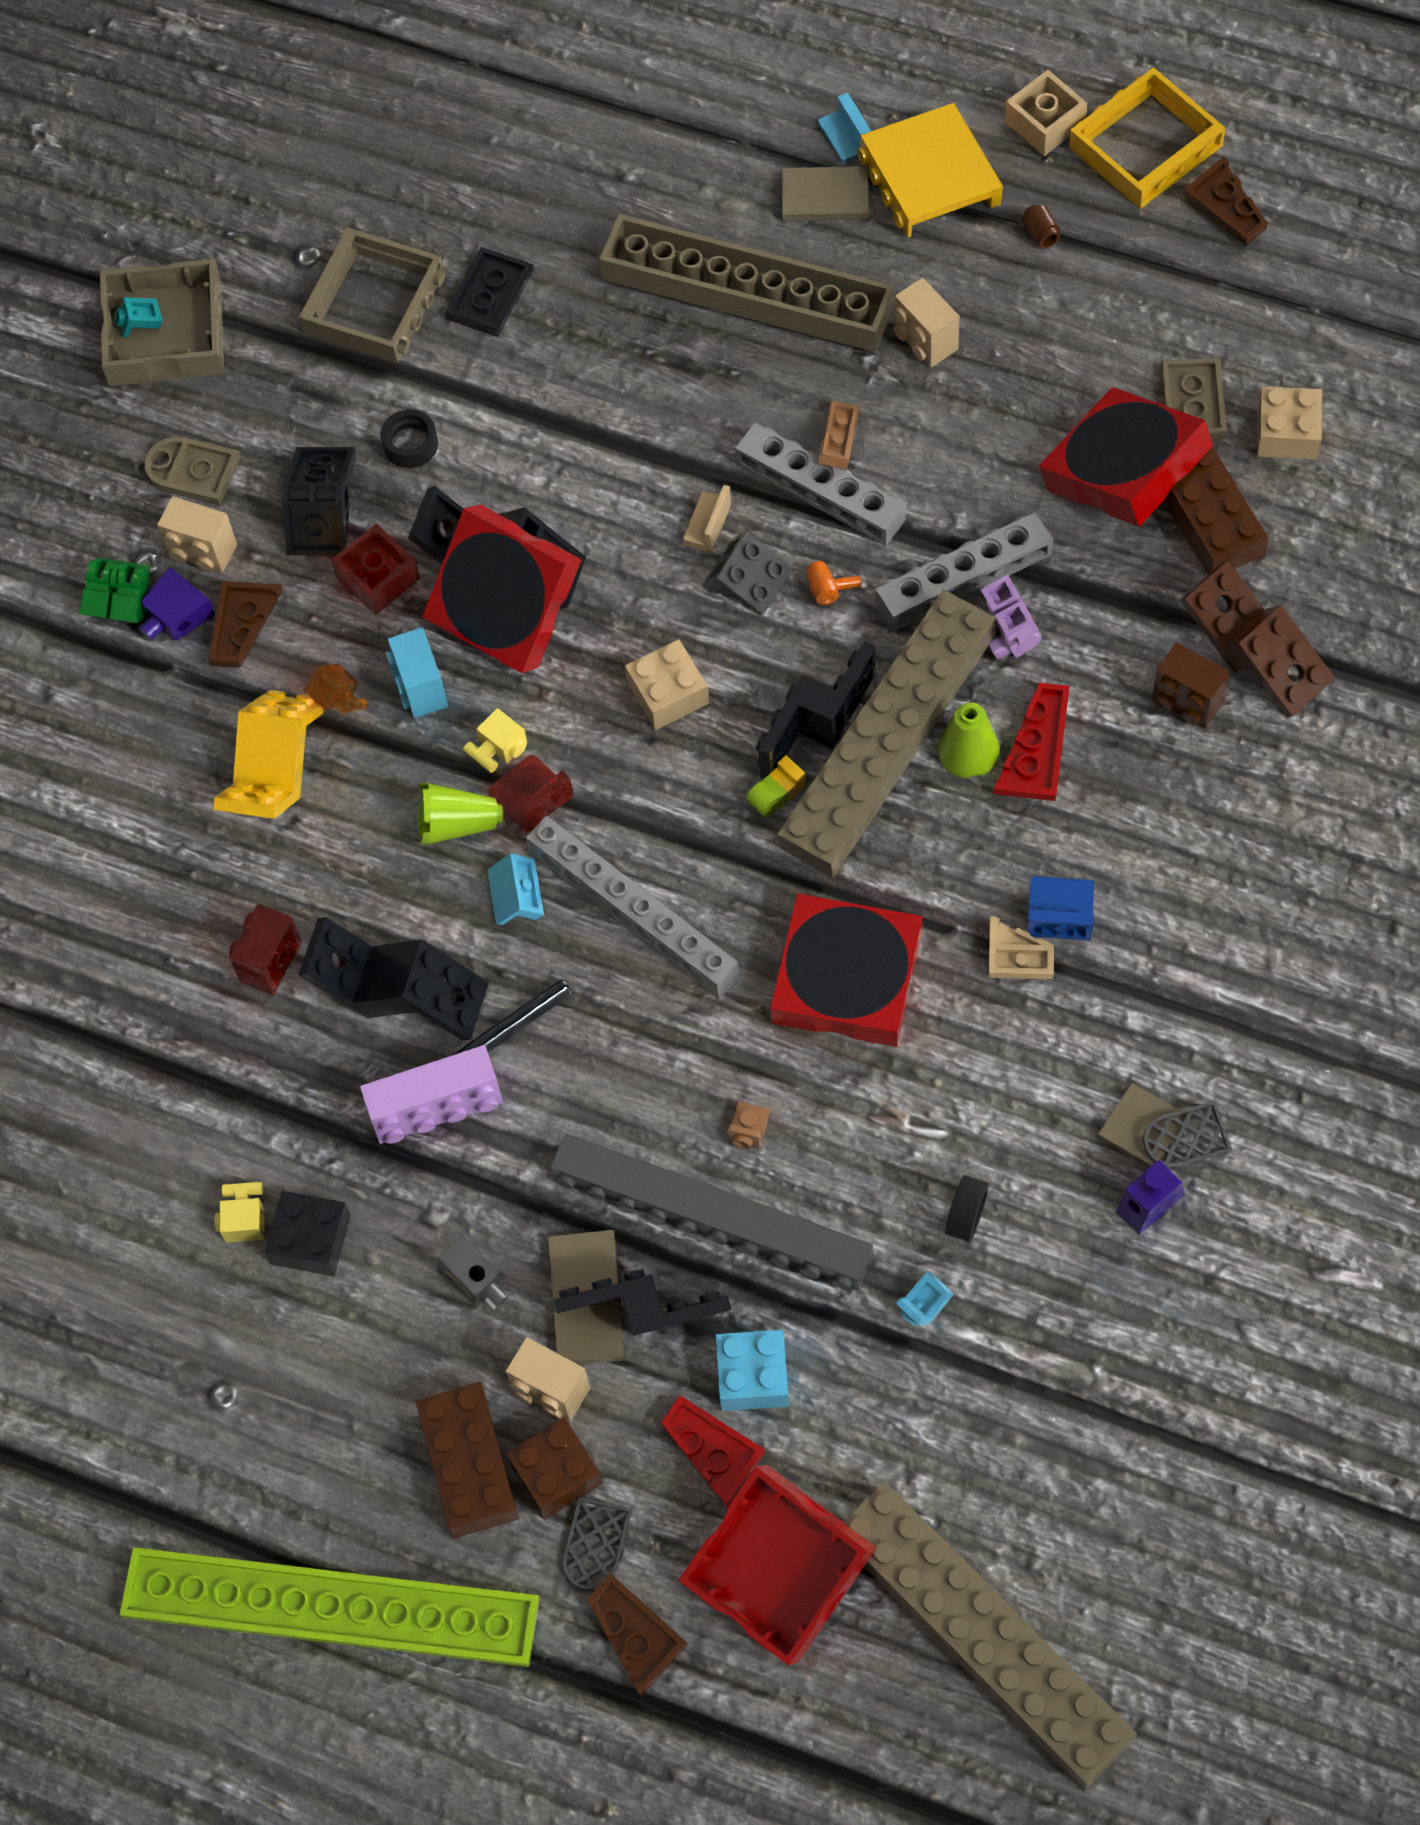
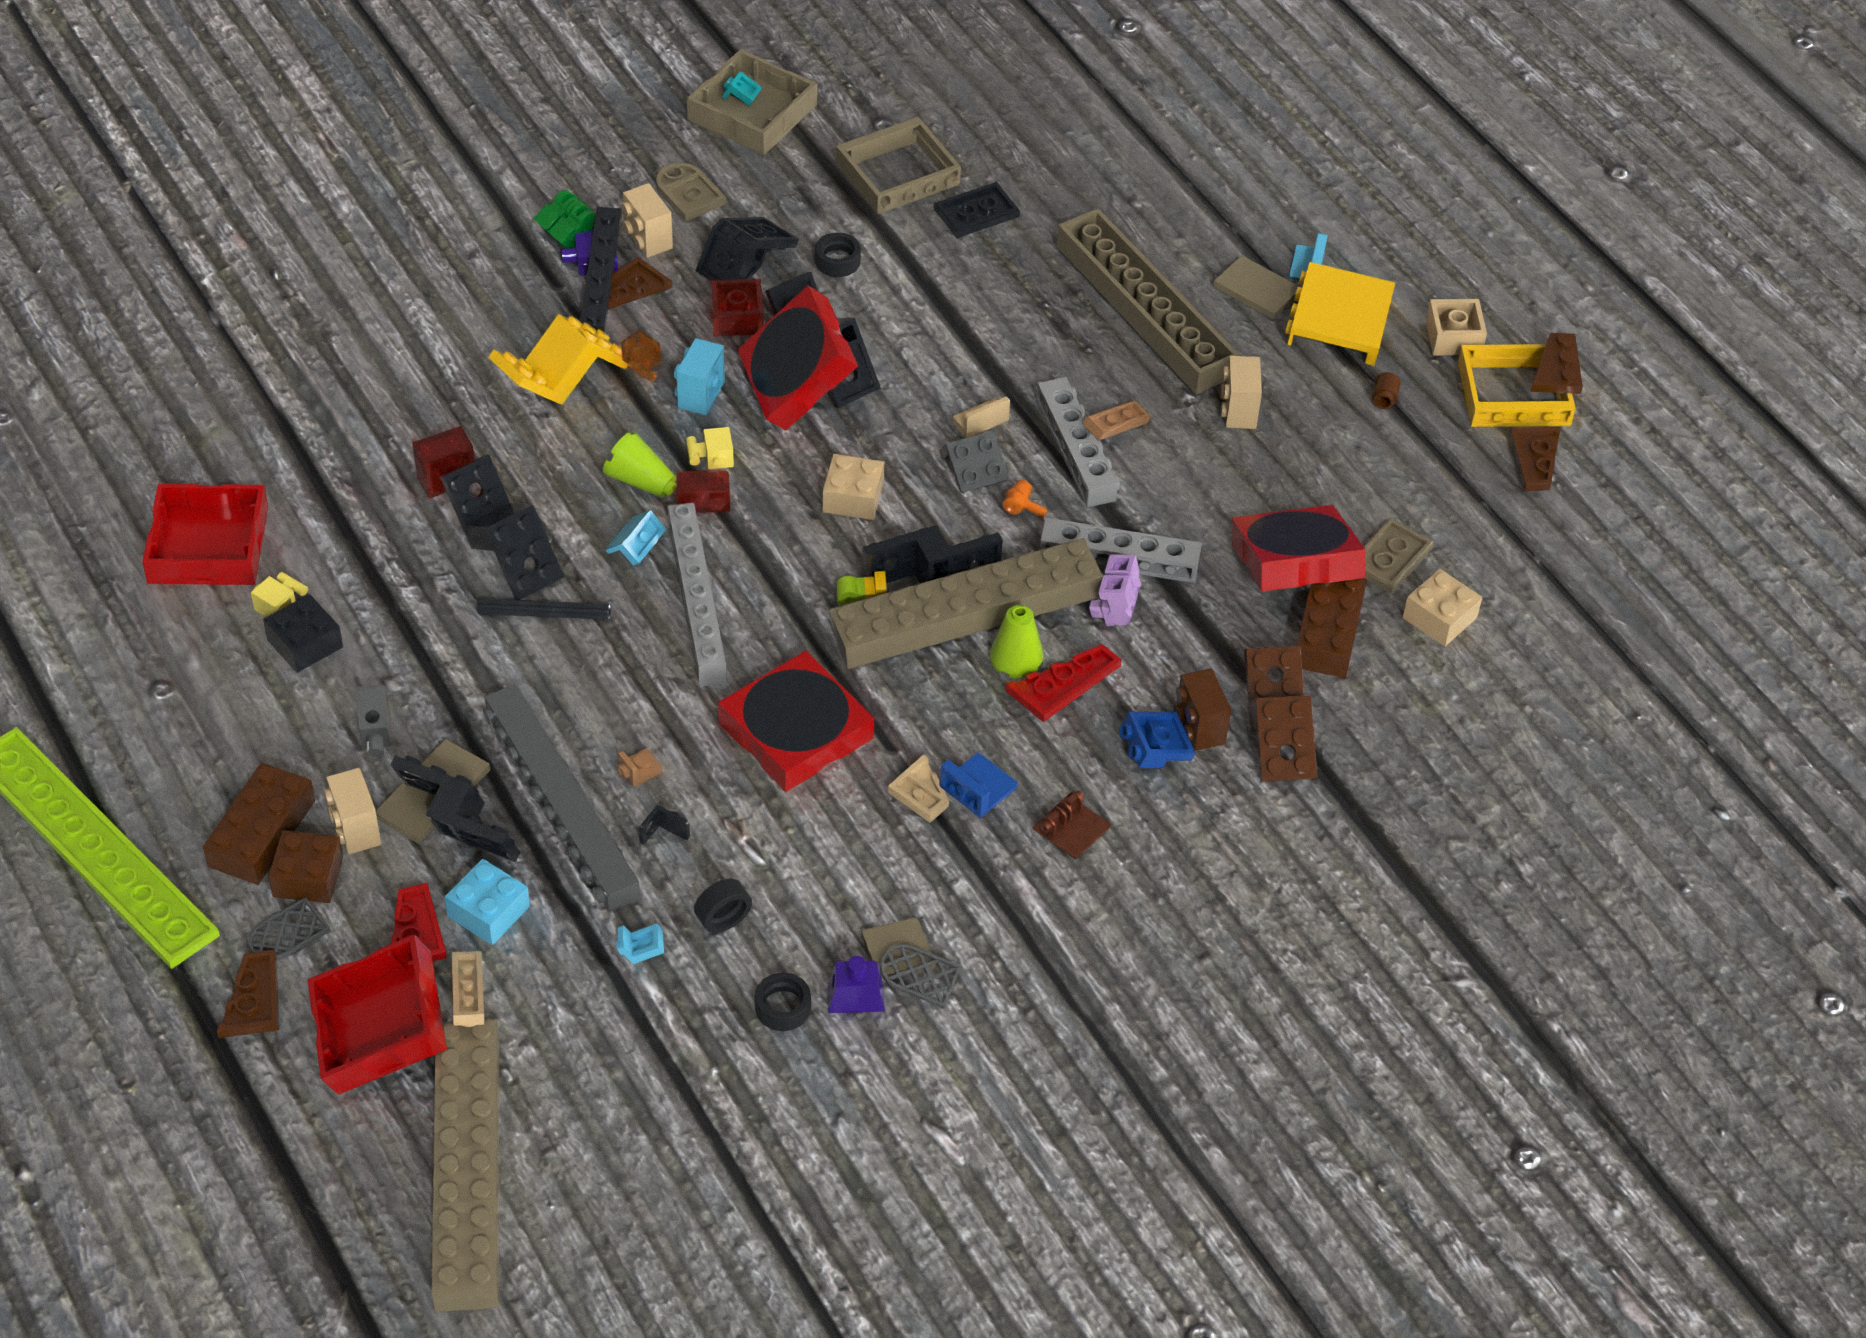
camera: 30 degrees right, 15 degrees down
lavender brick [360,1045,503,1144] -> none
none -> red tile [142,483,268,585]
none -> tan plate [452,951,484,1027]
none -> black plate [580,207,622,333]
none -> black bracket [639,805,690,845]
none -> black tyre [754,972,811,1031]
none -> copper hinge [1032,790,1112,859]
none -> blue plate [1119,712,1195,768]
none -> reddish brown wing [1531,333,1583,394]

